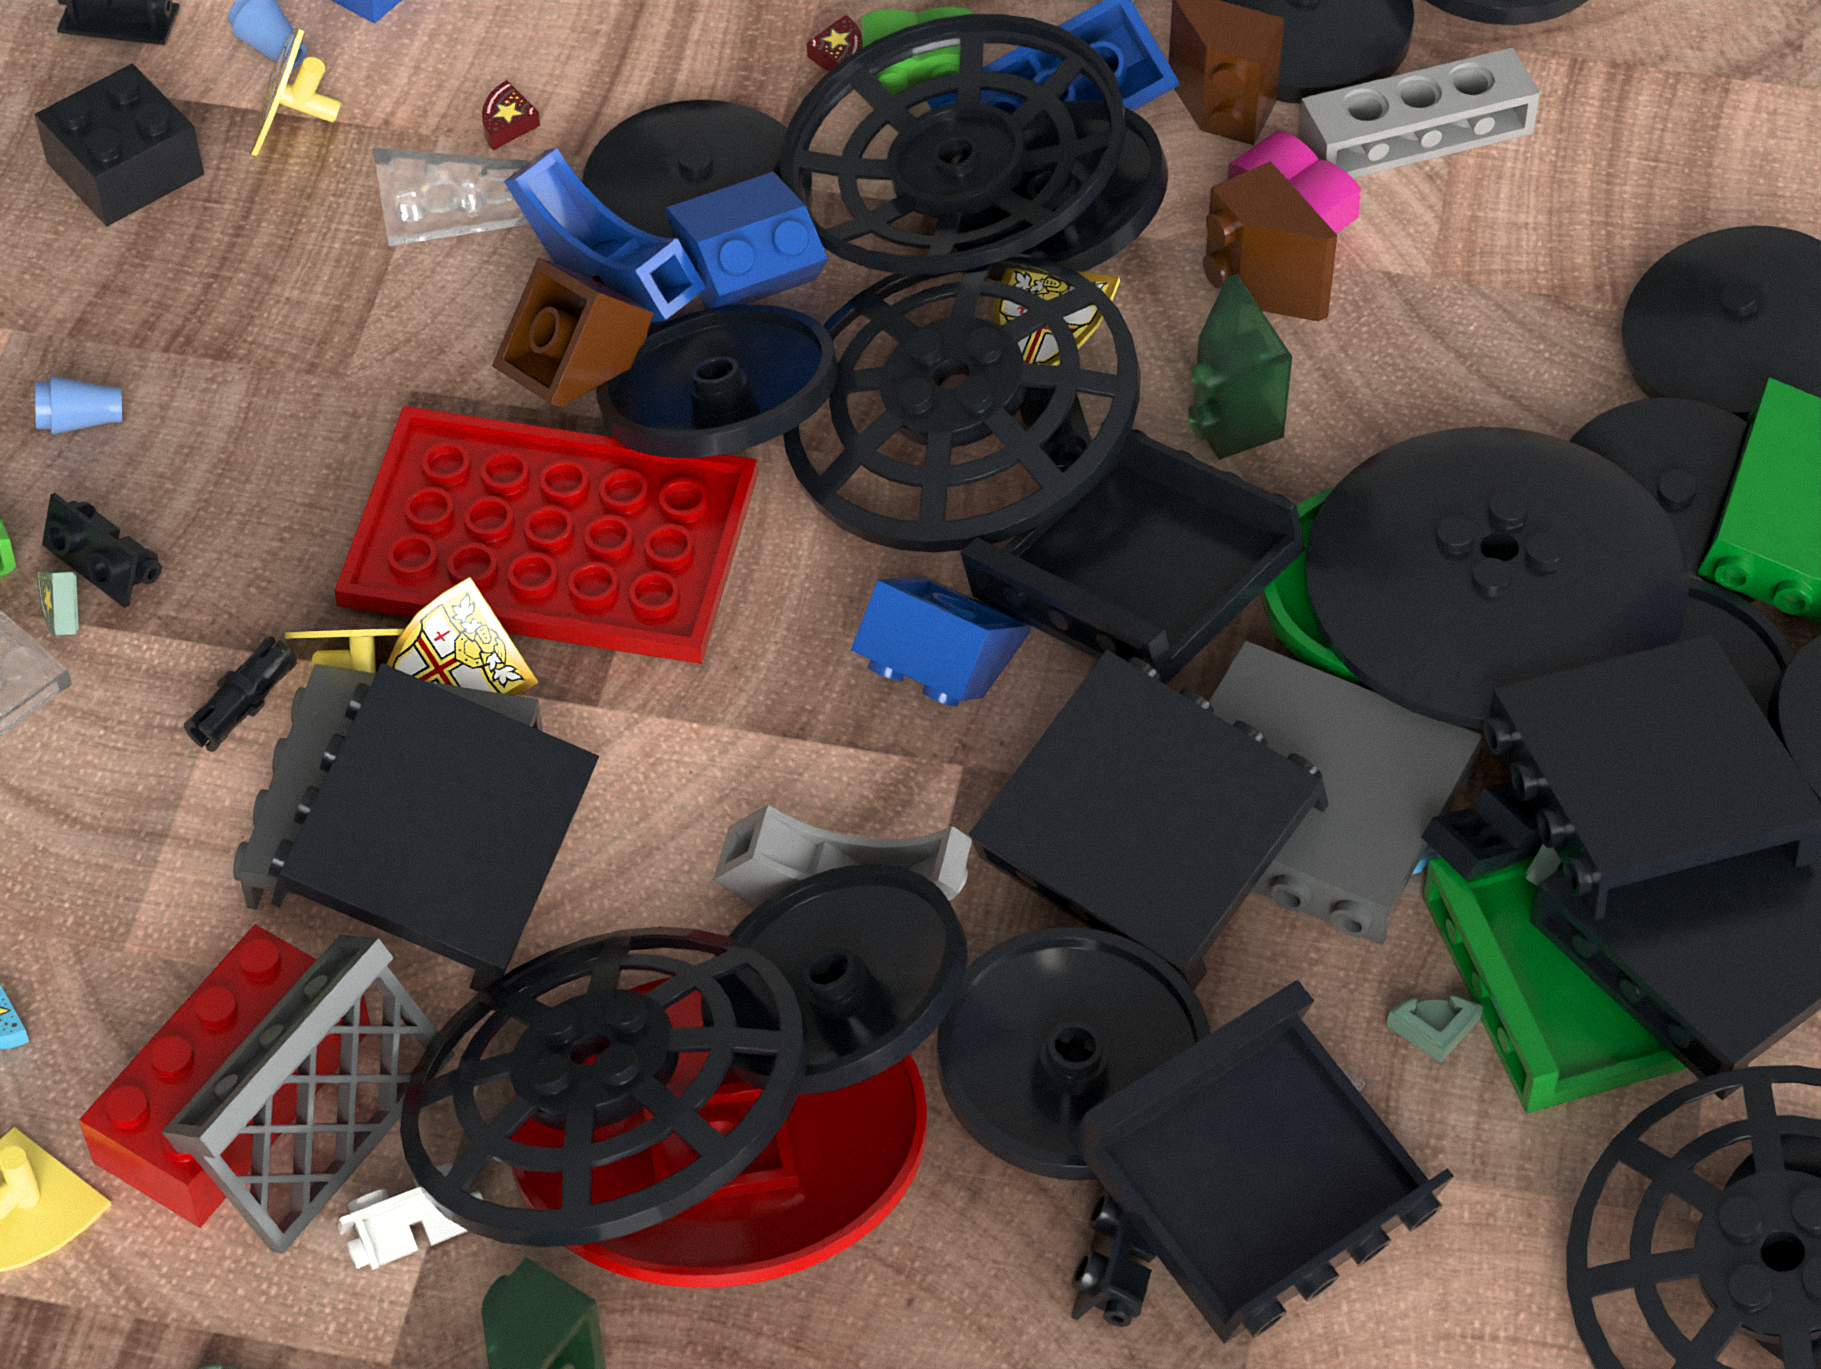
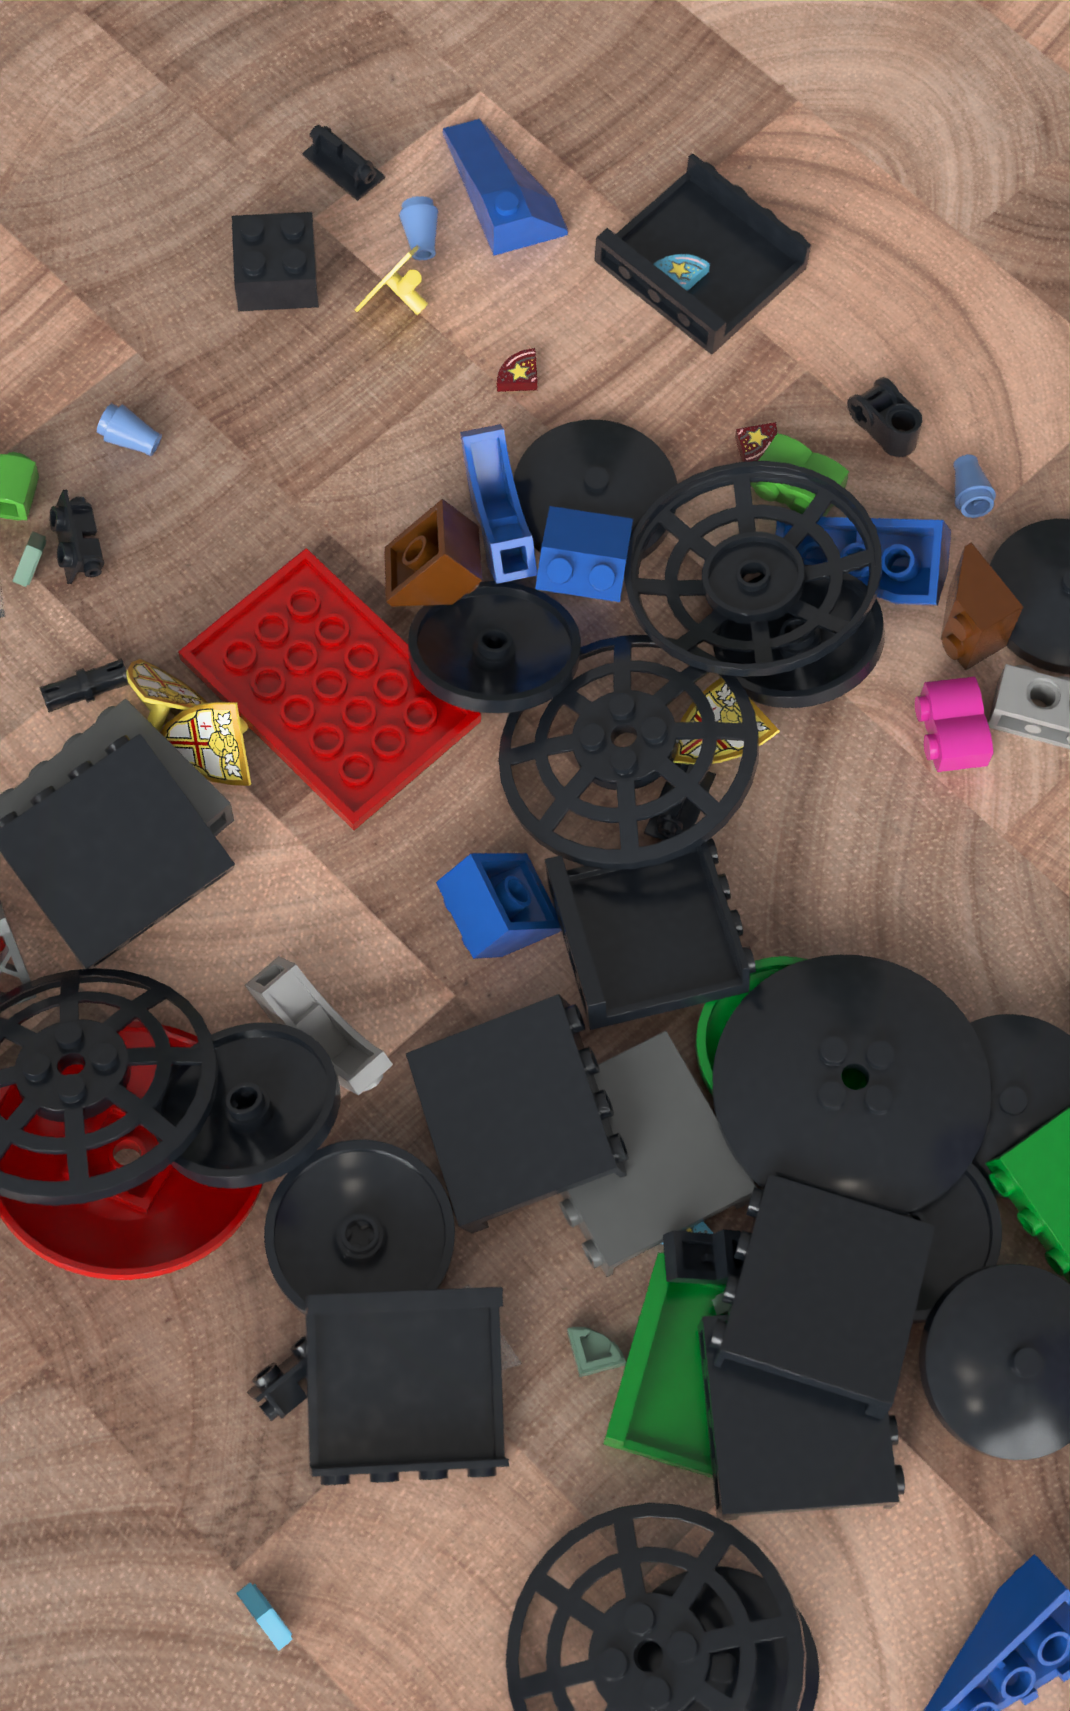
camera: 30 degrees right, 15 degrees up
clear wing [373,148,530,246] -> none
clear green slope [1188,274,1292,460] -> none
reddish brown slope [1203,161,1337,321] -> none

